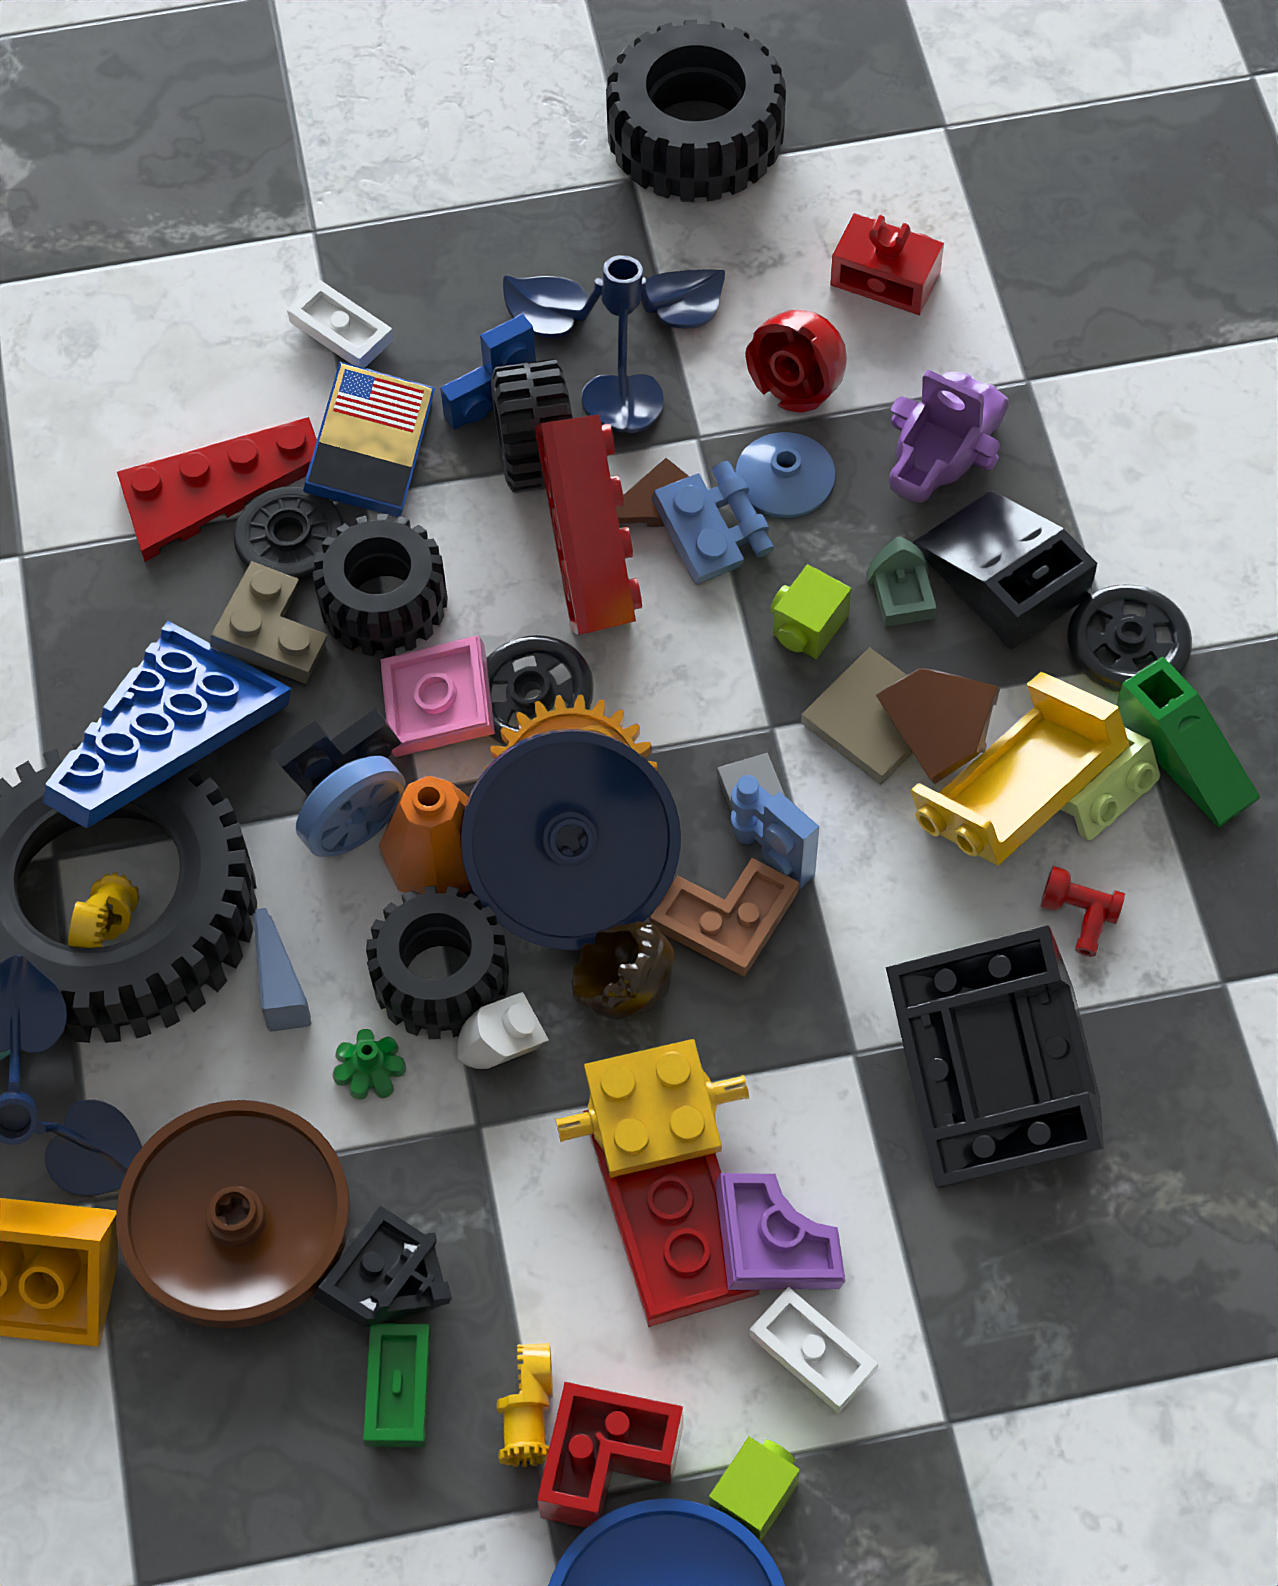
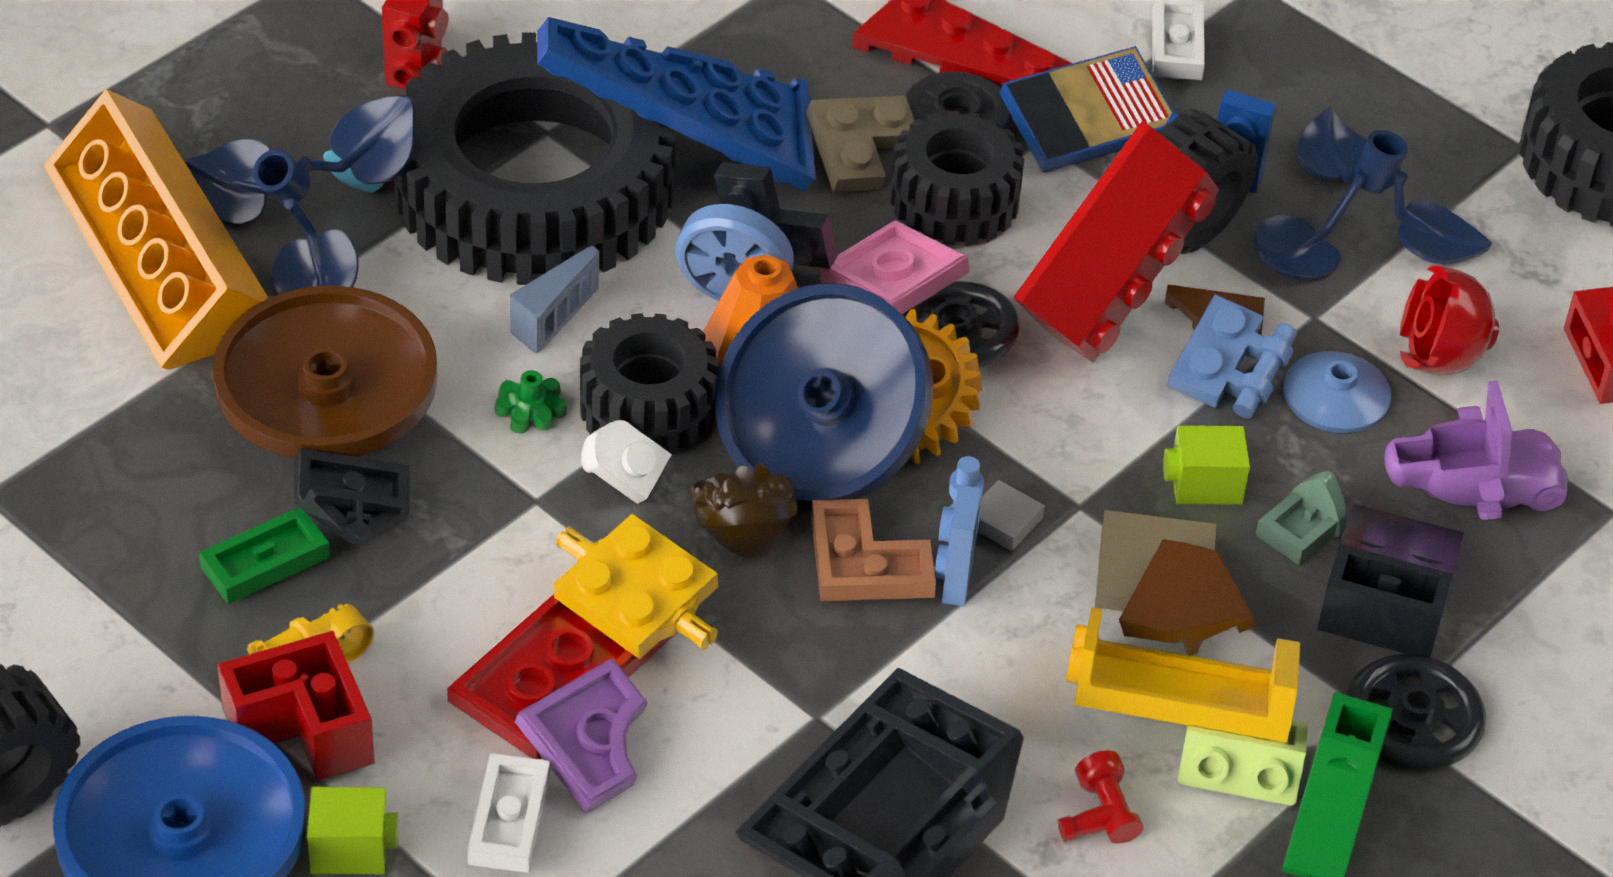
camera: 50 degrees right, 15 degrees down
yellow connector [68,872,140,948] -> none

